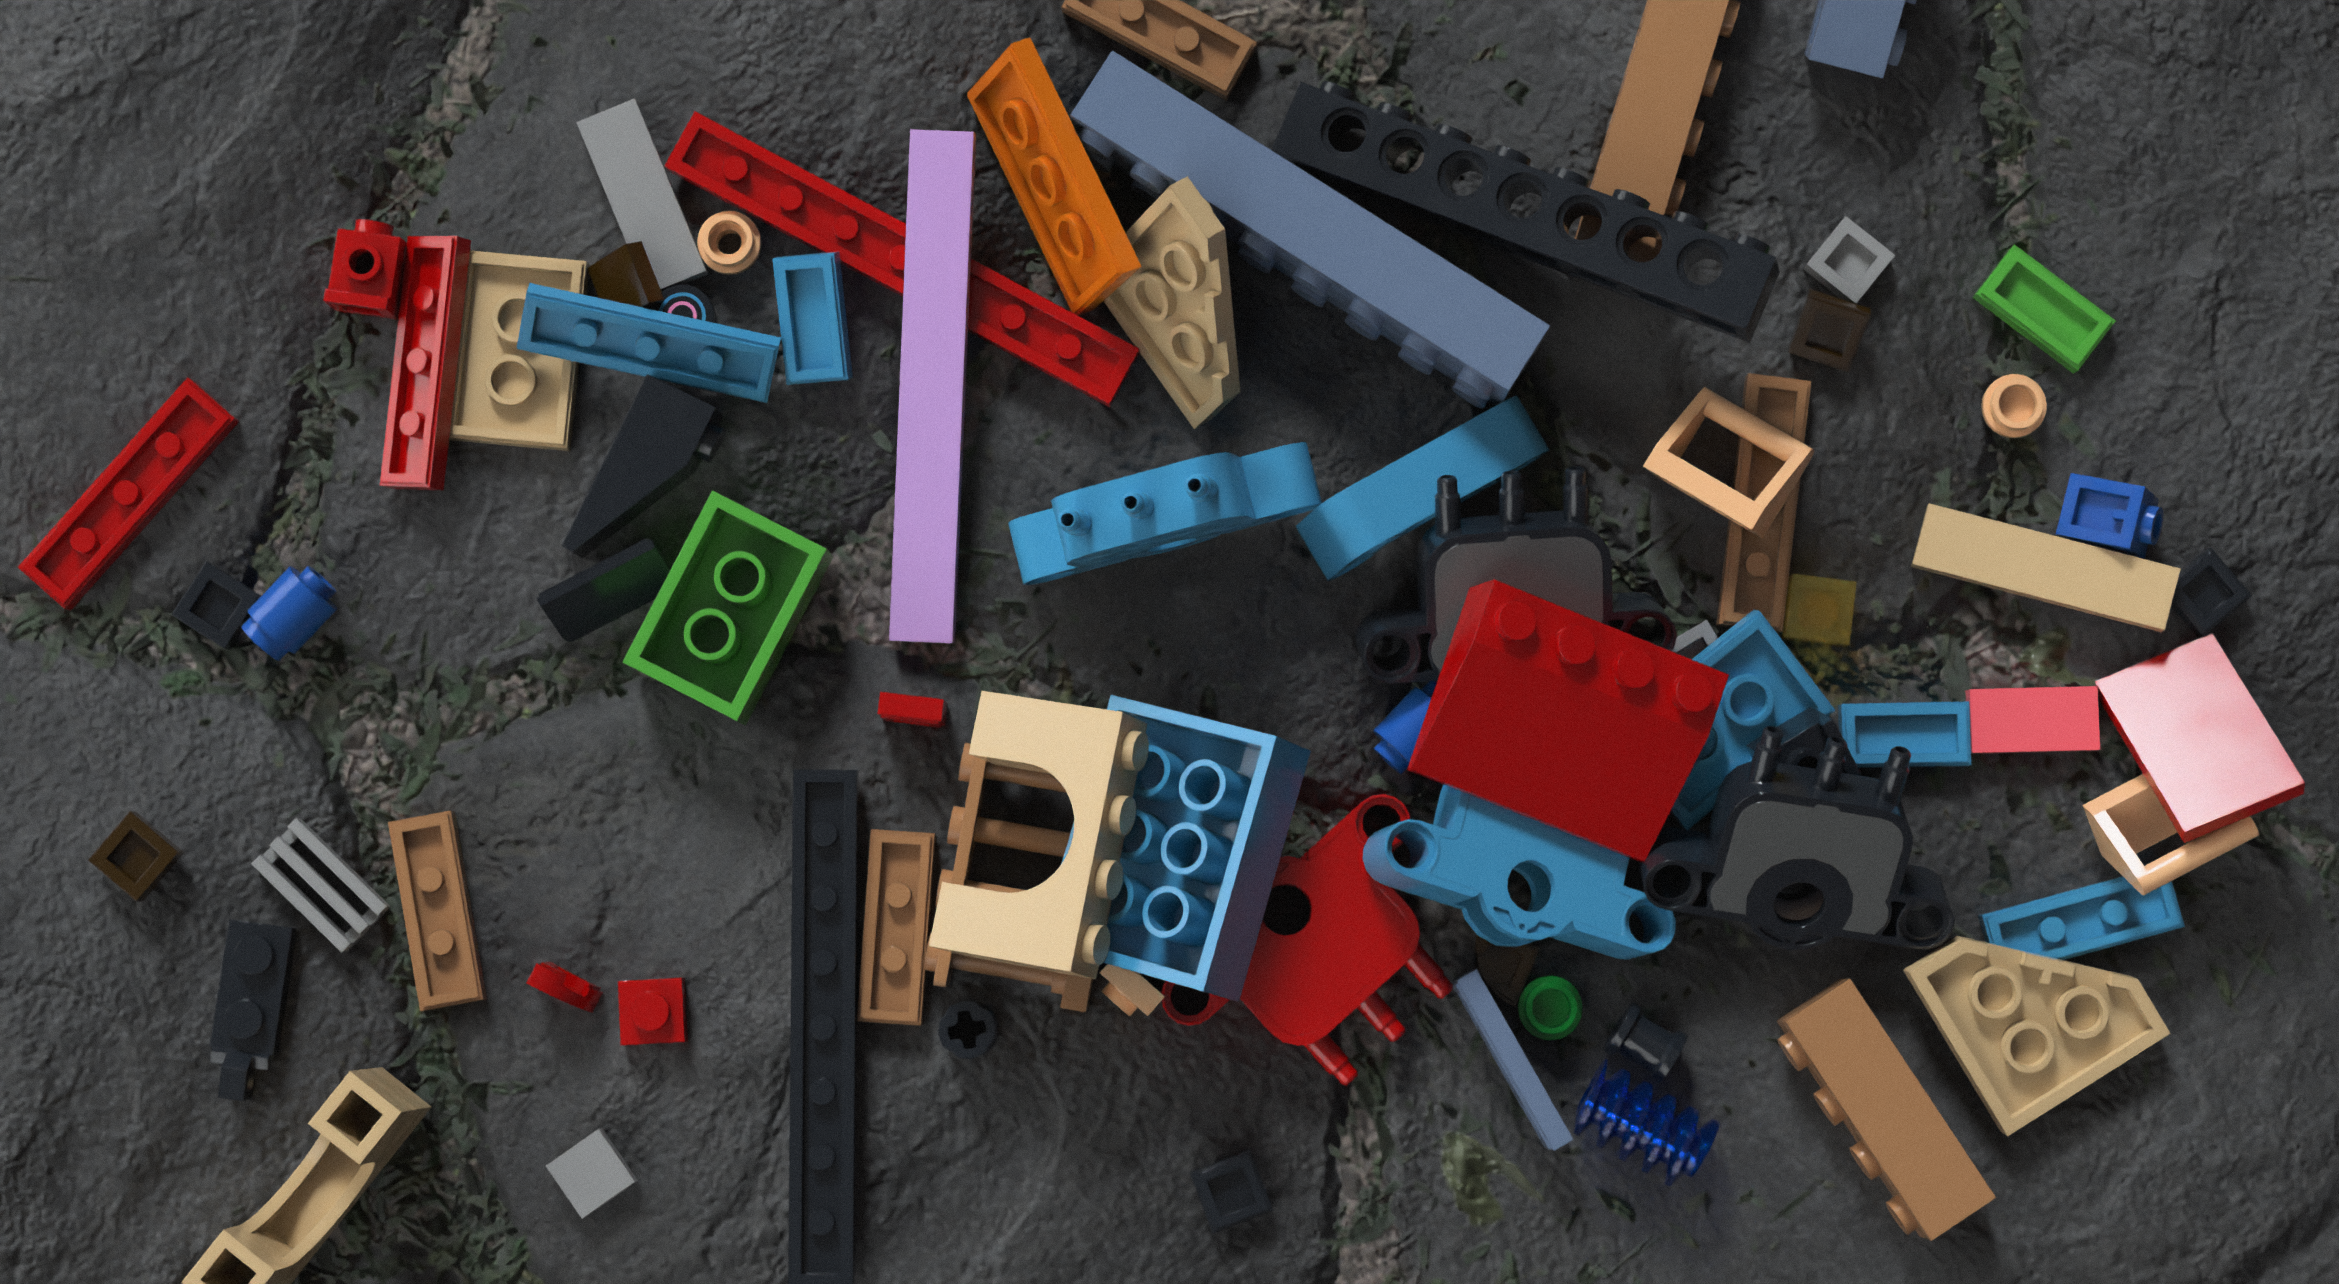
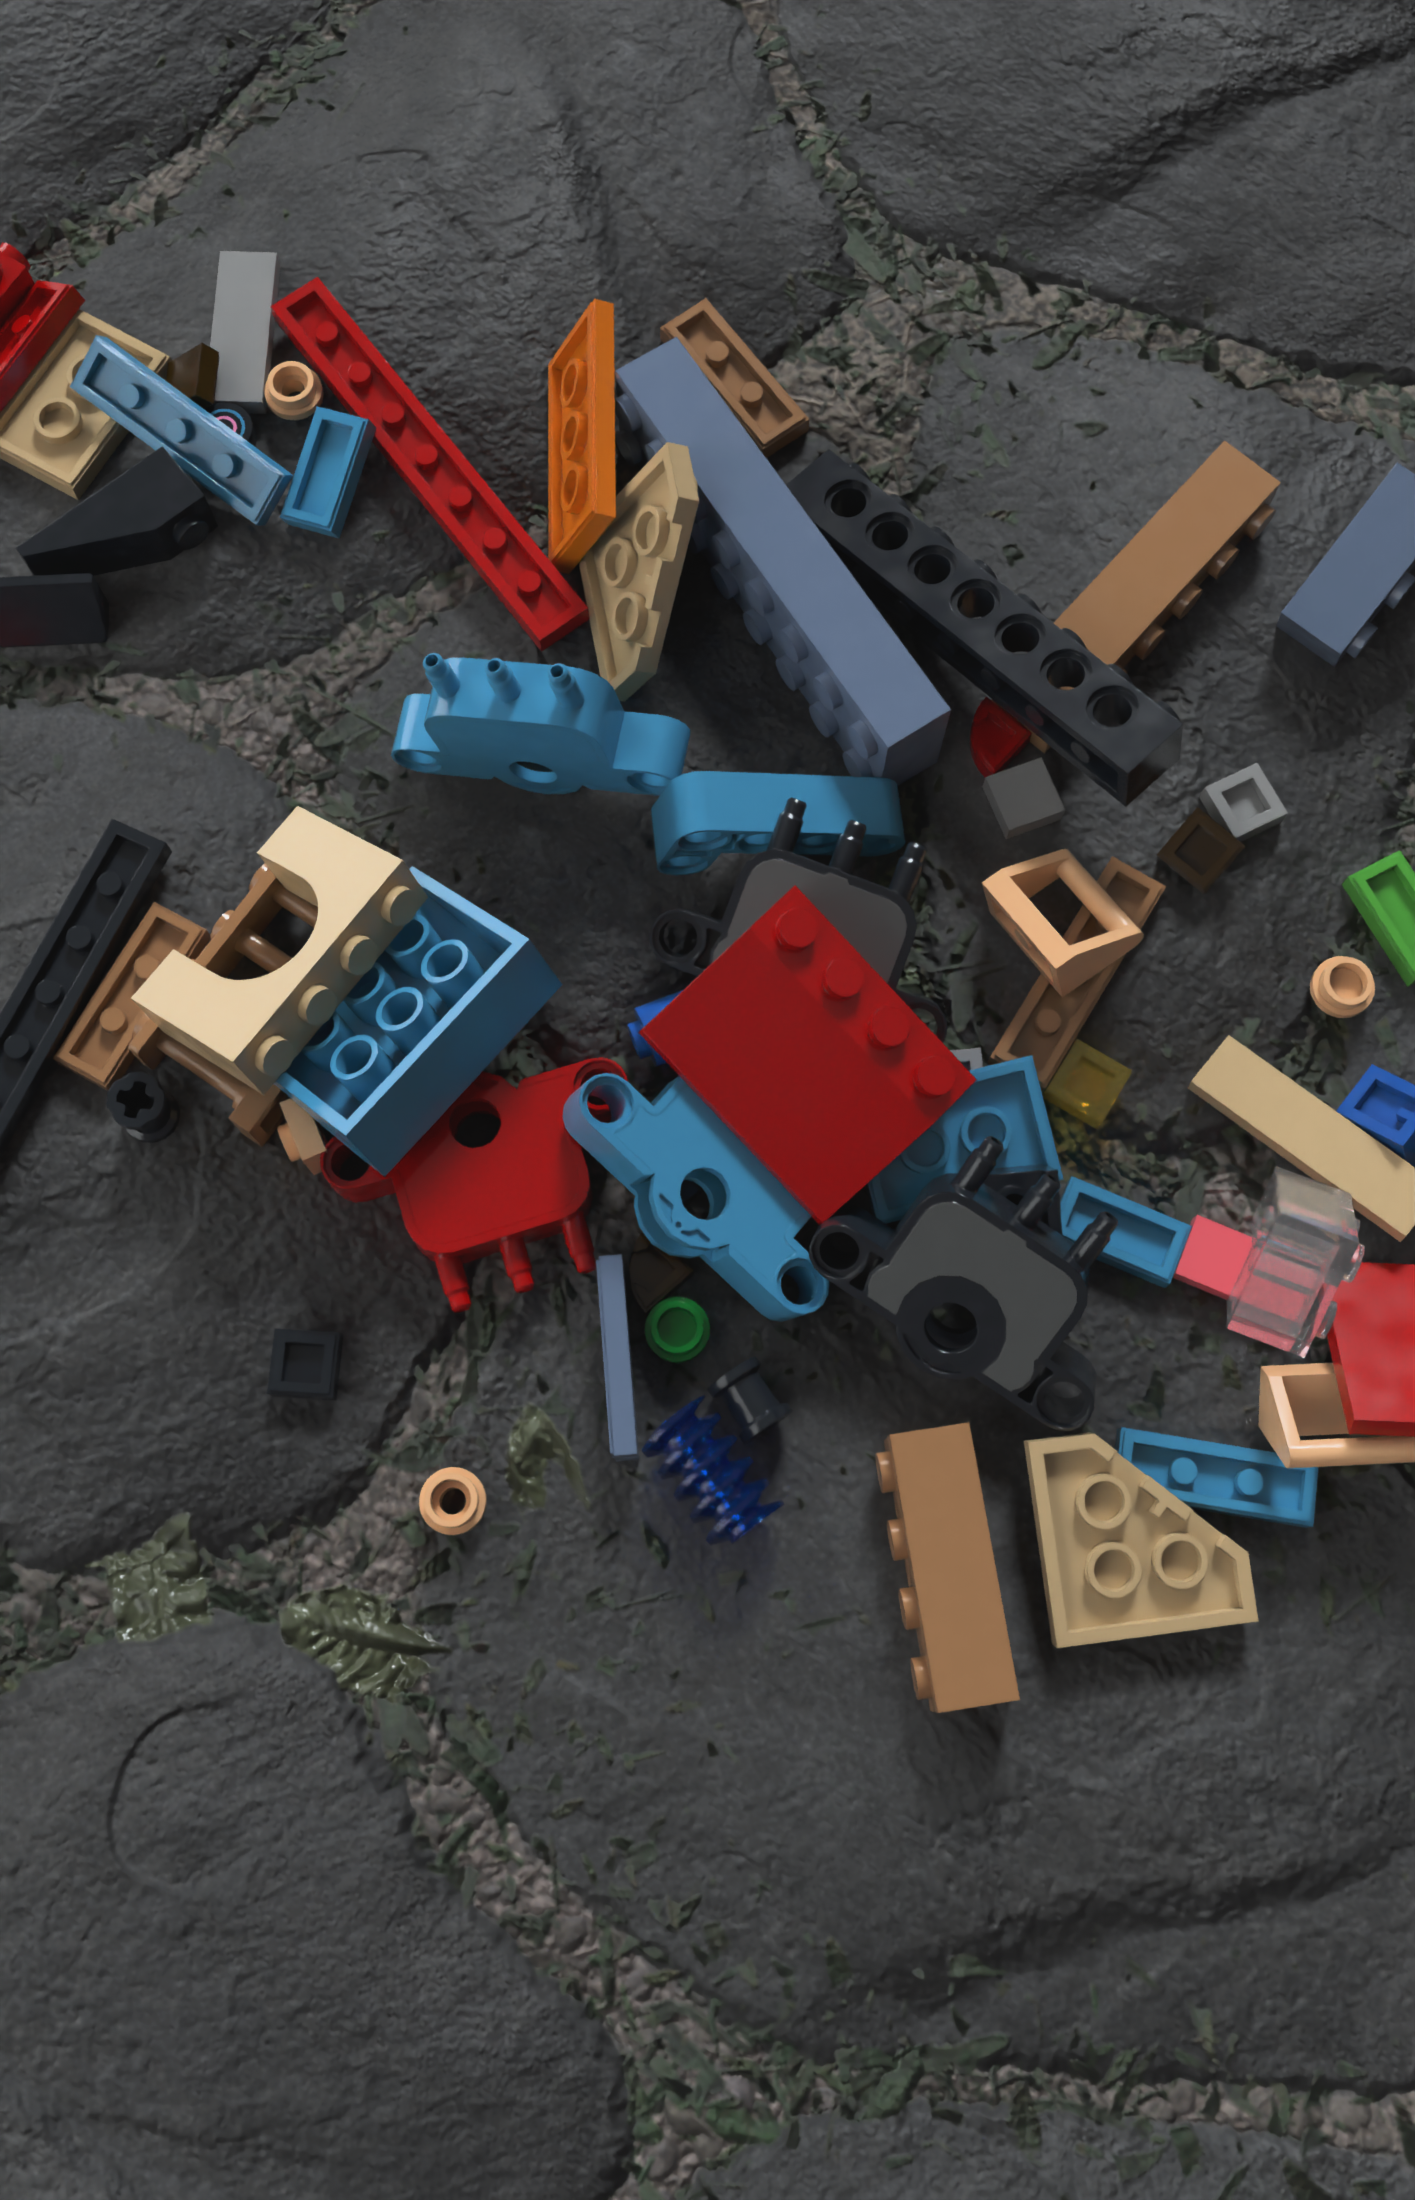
camera: 20 degrees right, 10 degrees down
bright green brick [623,490,833,726] -> none
red tile [877,692,948,728] -> none
lavender tile [889,129,976,643] -> none
none -> light nougat plate [419,1467,487,1535]
none -> red tile [969,697,1032,777]
none -> light grey tile [982,757,1065,839]
none -> clear brick [1227,1166,1365,1358]

